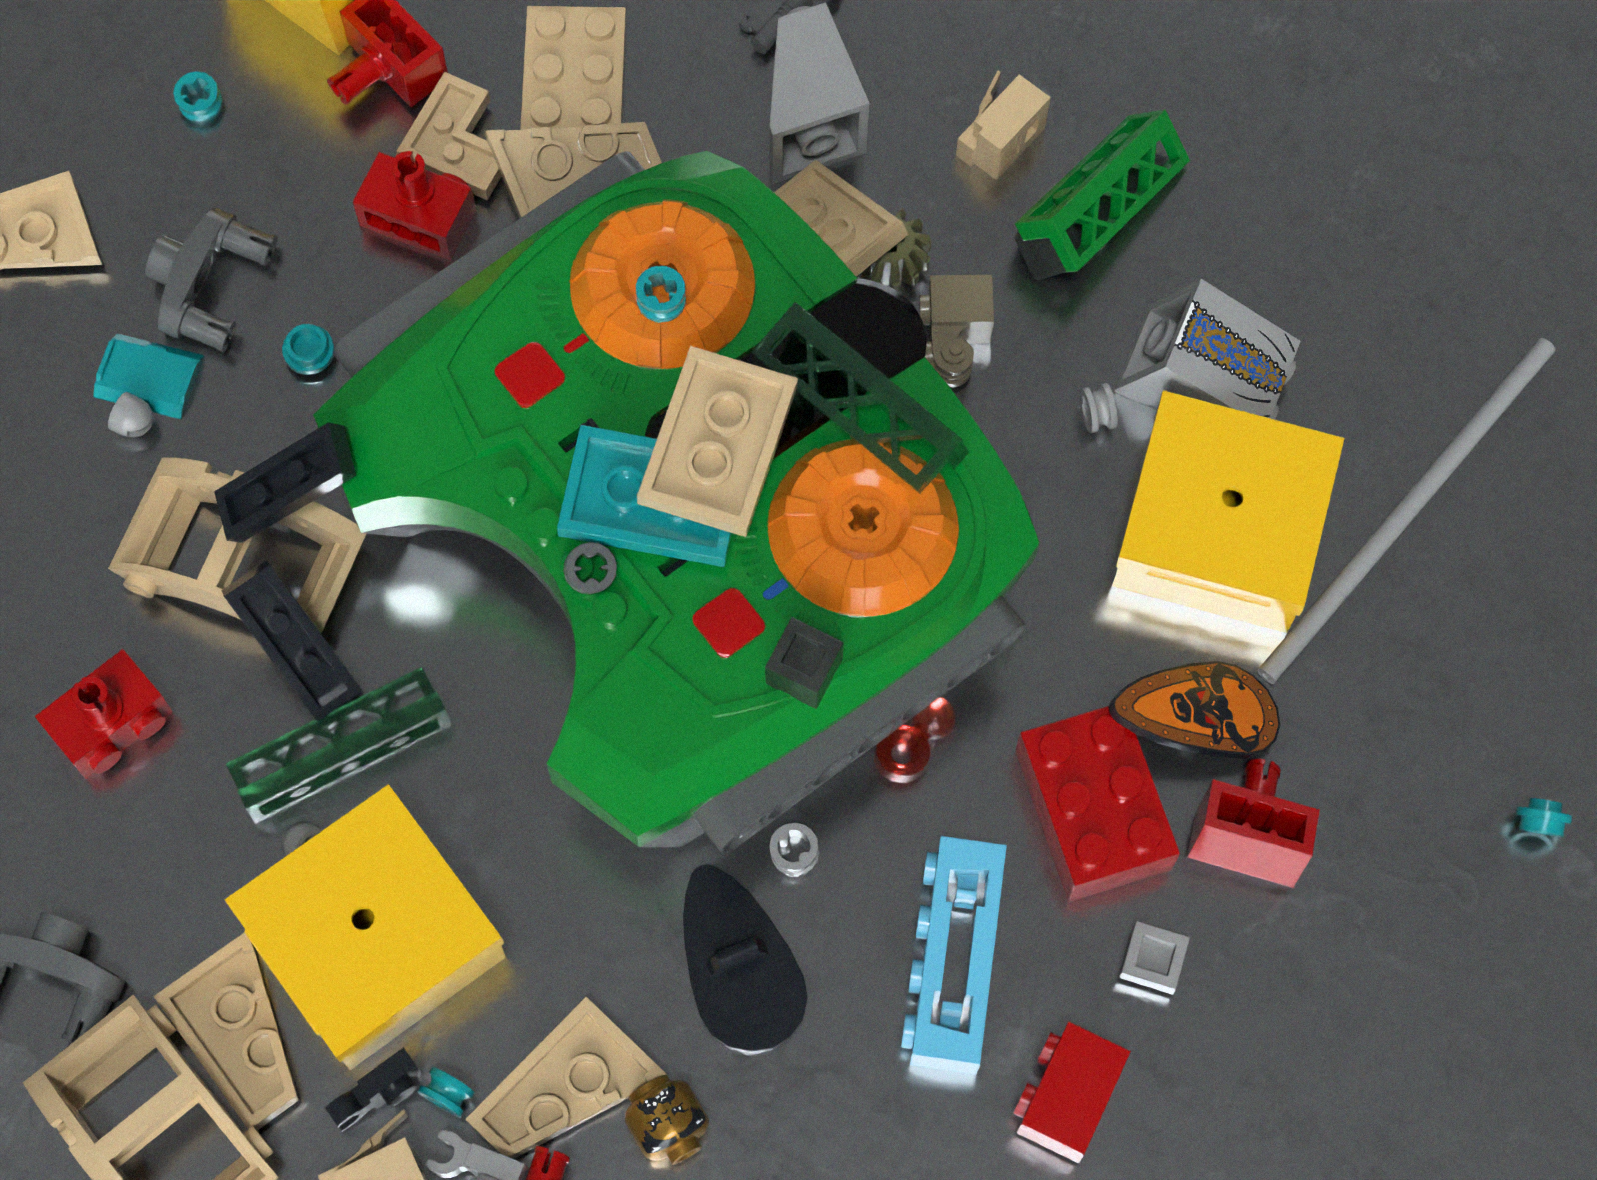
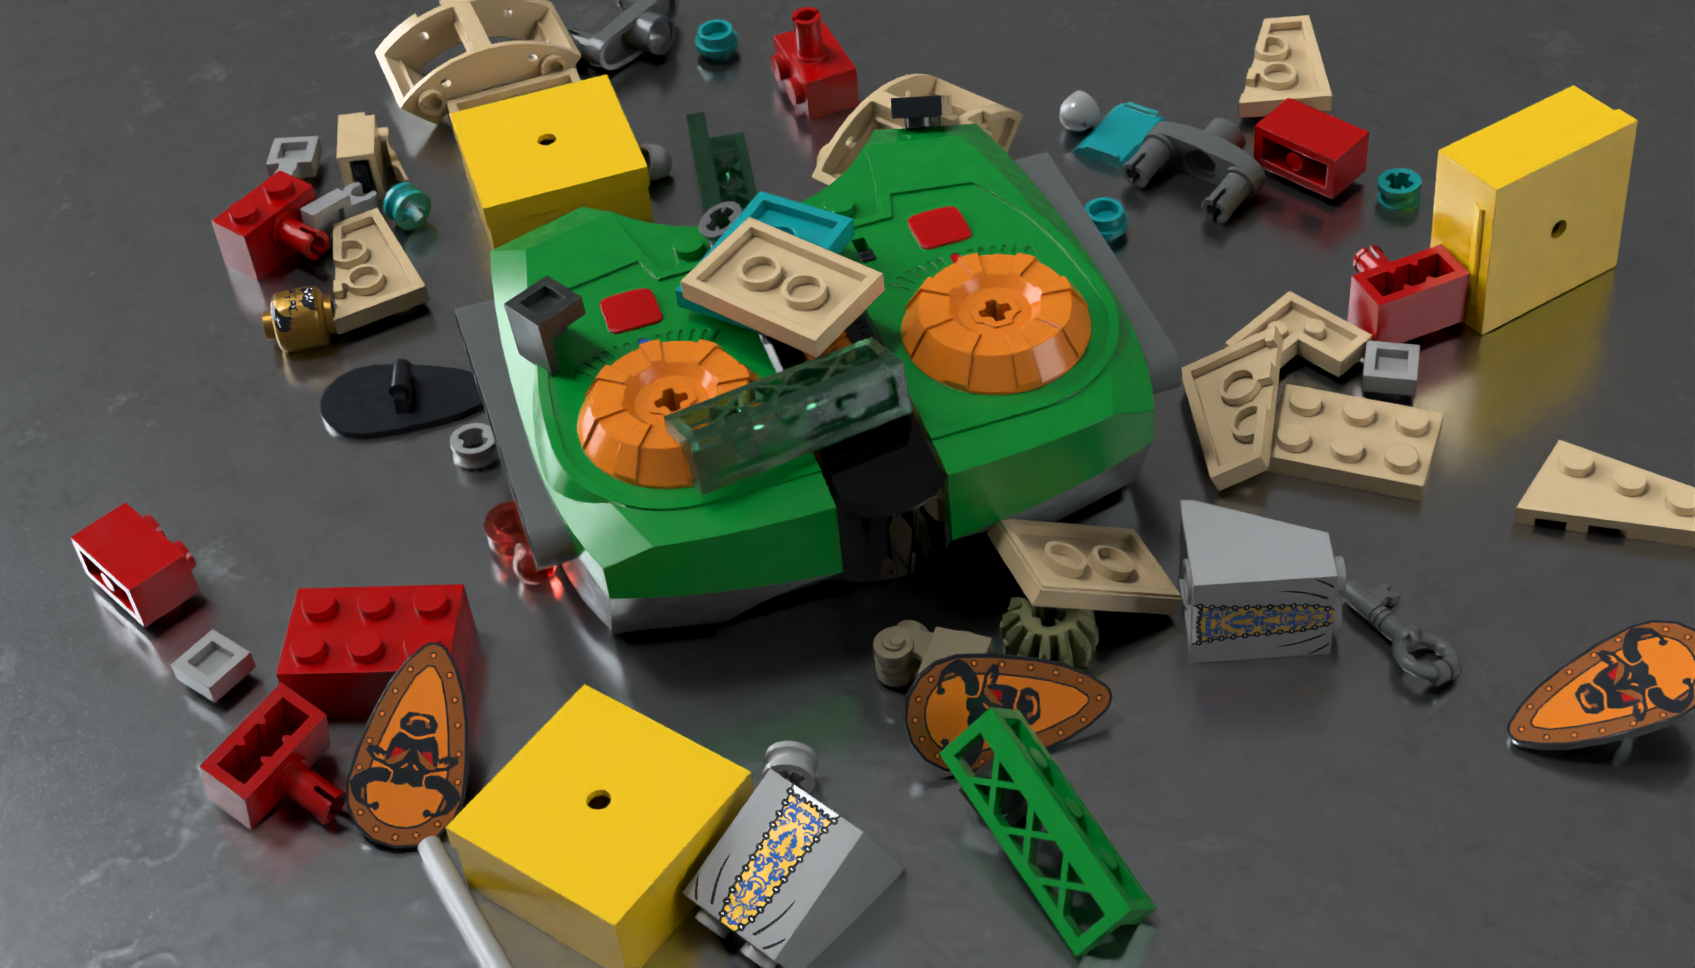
camera: 115 degrees right, 25 degrees down
black plate [221,560,362,722] -> none
black plate [325,1047,423,1132] -> none
red brick [353,151,476,261] -> none
teal bush [636,266,686,322] -> none
medium azure brick [901,836,1007,1075] -> none
tan piece [956,70,1051,180] -> none
none -> teal plate [695,20,739,59]
none -> shield [902,653,1113,772]
none -> red brick [1253,97,1369,199]
none -> light grey plate [1361,340,1420,396]

